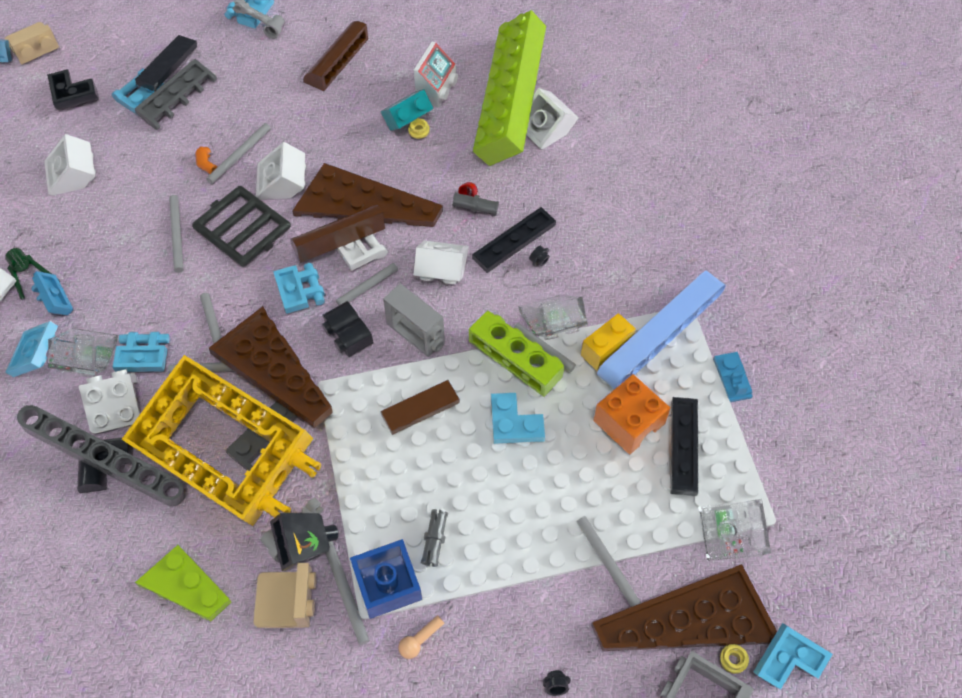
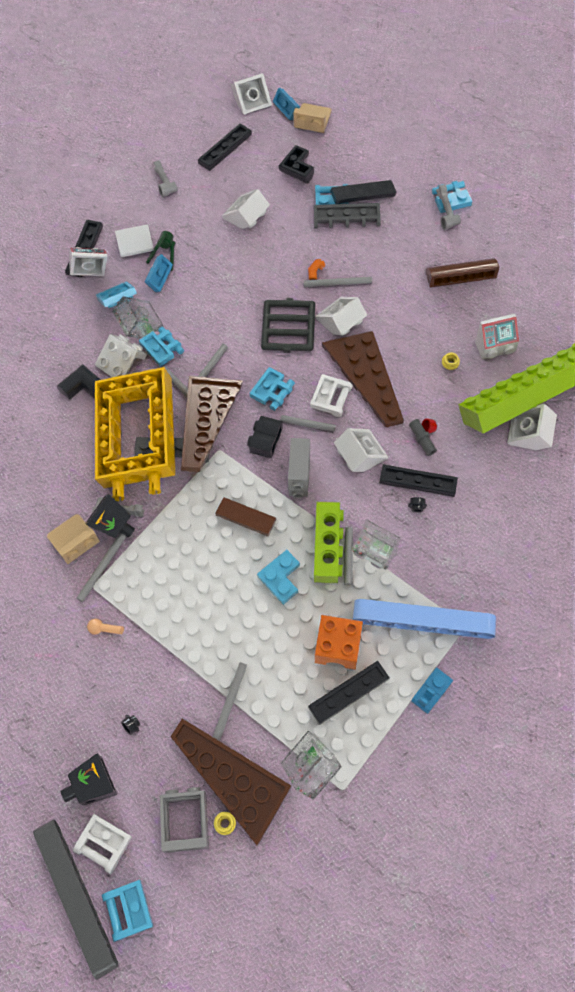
camera: 55 degrees right, 5 degrees up
dark grey beam [17,405,185,506] -> none
lime wing [135,545,232,622] -> none
light grey bar [169,195,183,273] -> none
reddish brown brick [290,205,385,263] -> none
blue brick [350,539,423,619] -> none
teal brick [380,89,434,130] -> none
dark grey pin [421,509,448,567] -> none
yellow brick [581,313,636,371] -> none
medium azure plate [753,623,833,689] -> none

